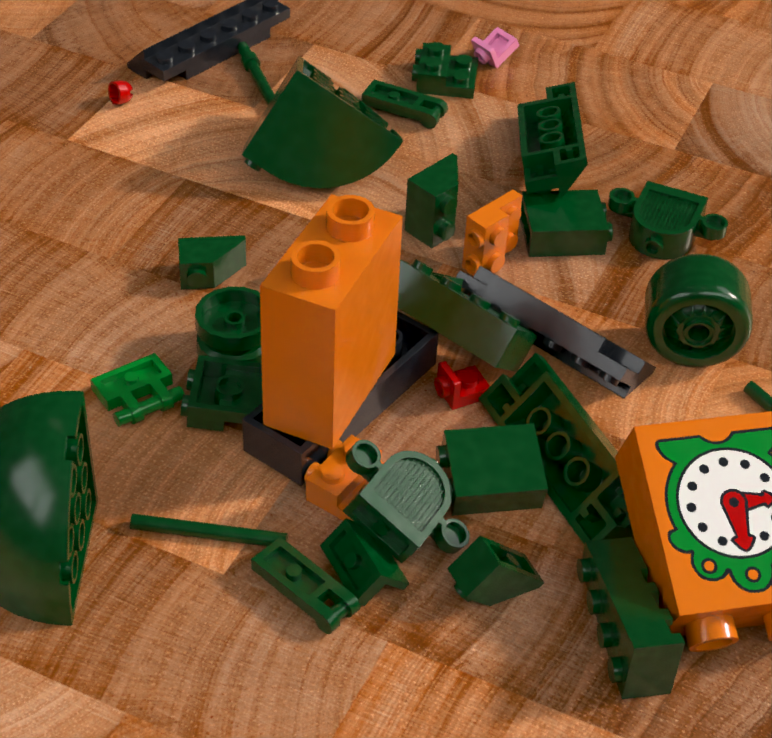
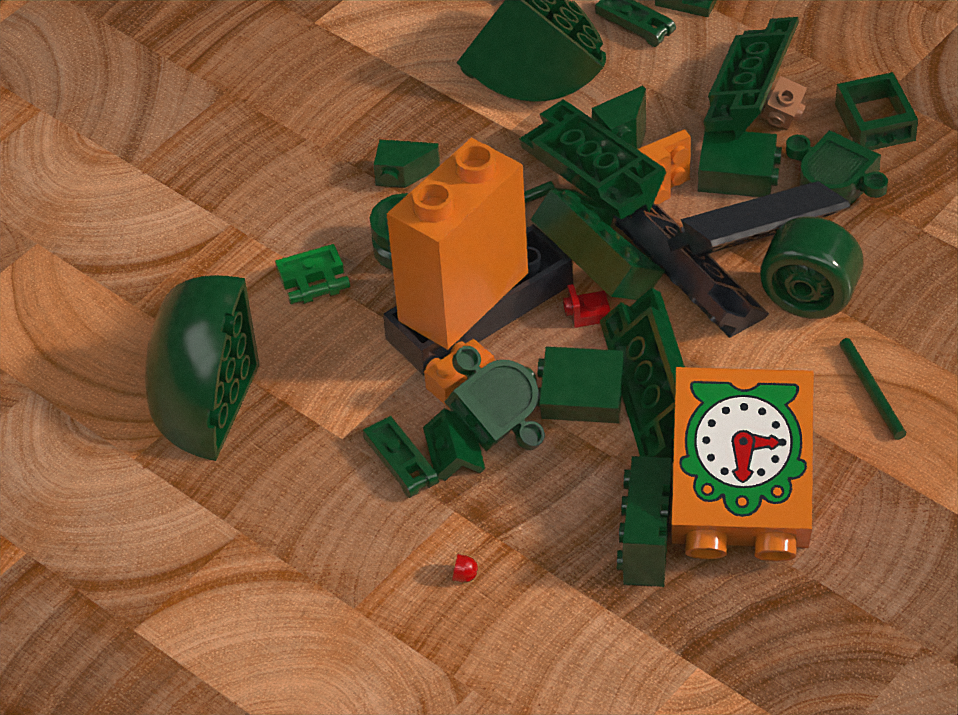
camera: 20 degrees right, 5 degrees up
dark green bar [130,513,288,547] -> none
dark green plate [180,355,263,432] -> none
dark green slope [447,535,544,606] -> none
none -> red hinge [452,554,478,582]
none -> dark green slope [519,99,666,220]
none -> black slope [666,181,850,257]
none -> nougat brick [761,76,807,129]
none -> dark green window [835,72,918,150]

